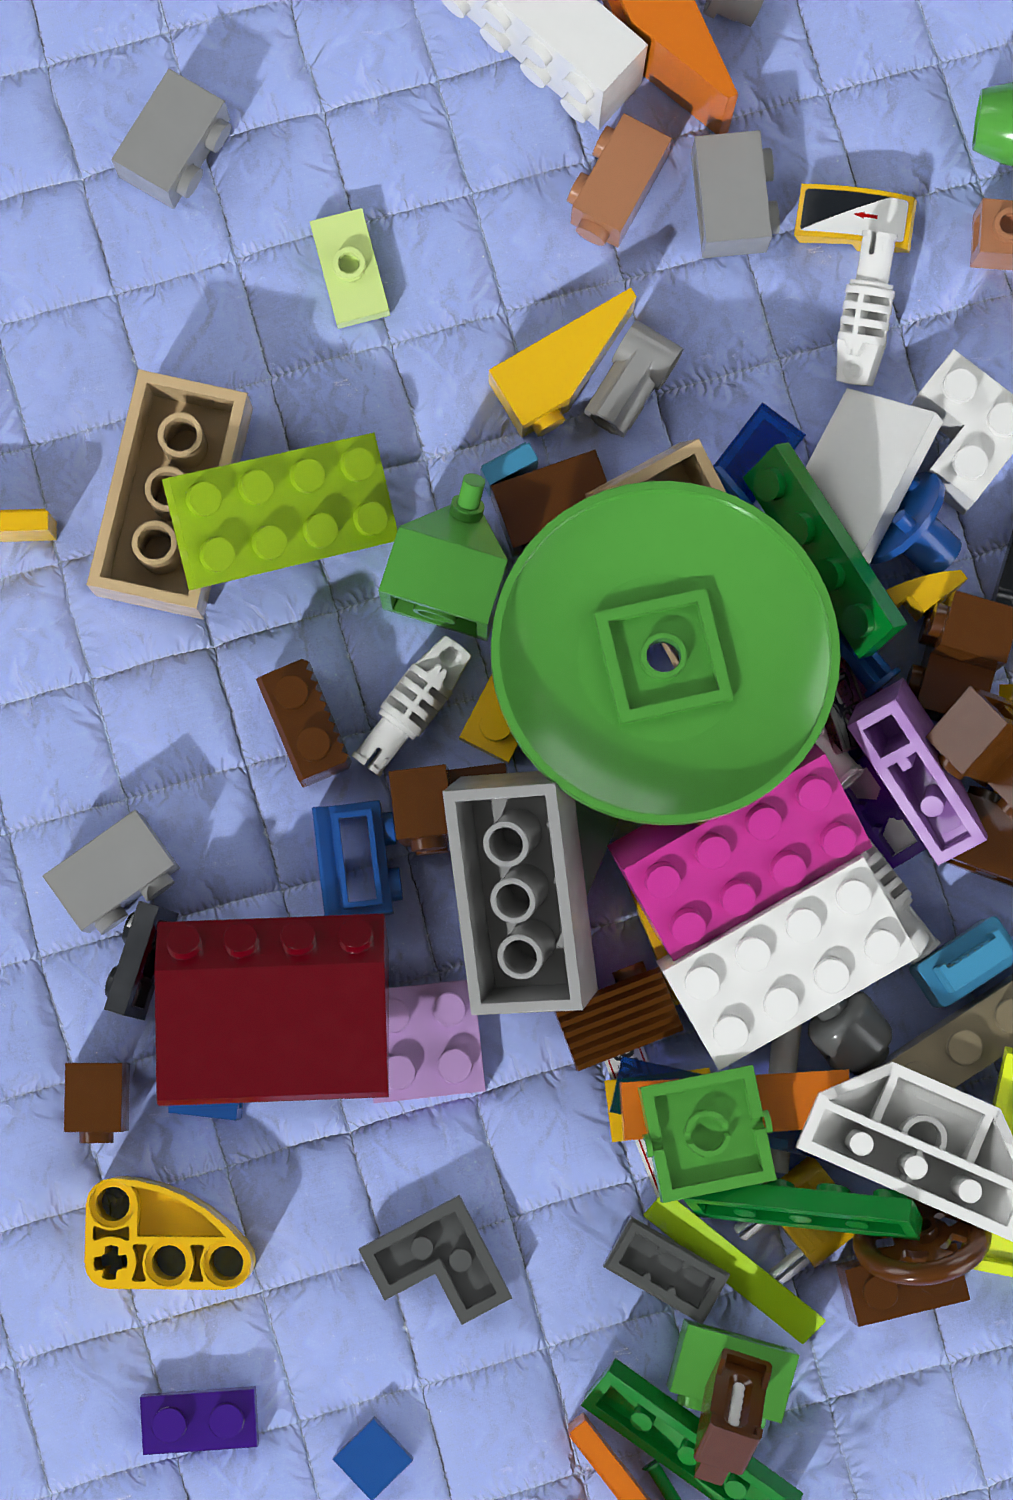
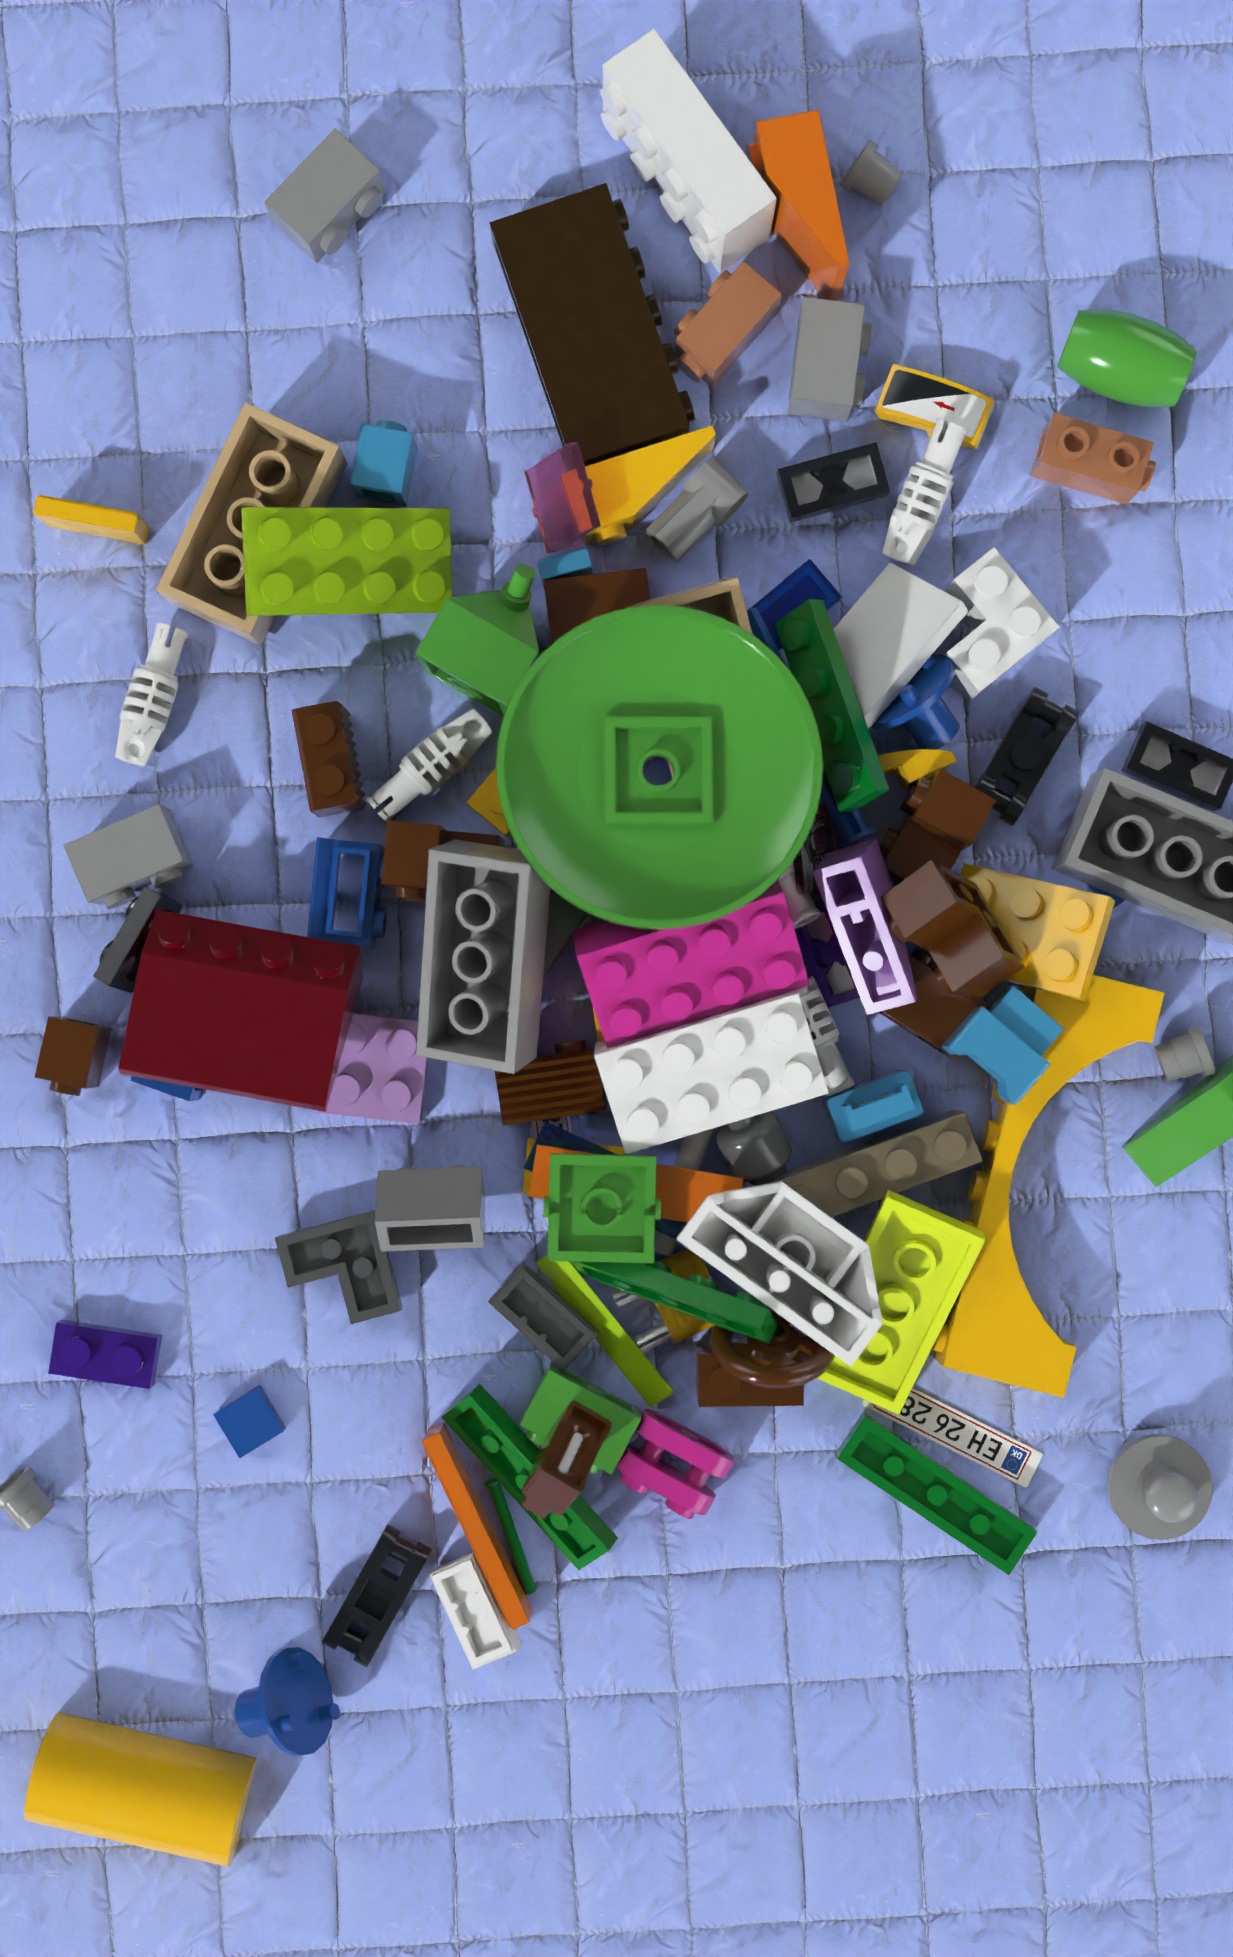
camera: 20 degrees right, 5 degrees up
yellow beam [84,1176,256,1290] -> none
yellowish green plate [309,208,390,329] -> none
none -> white hinge [115,623,188,767]
none -> dark azure brick [350,420,418,506]
none -> light grey brick [375,1165,485,1252]
none -> dark brown brick [489,183,695,471]
none -> clear pink piece [524,442,601,553]
none -> dark pink brick [616,1409,736,1519]
none -> black piece [776,442,890,523]

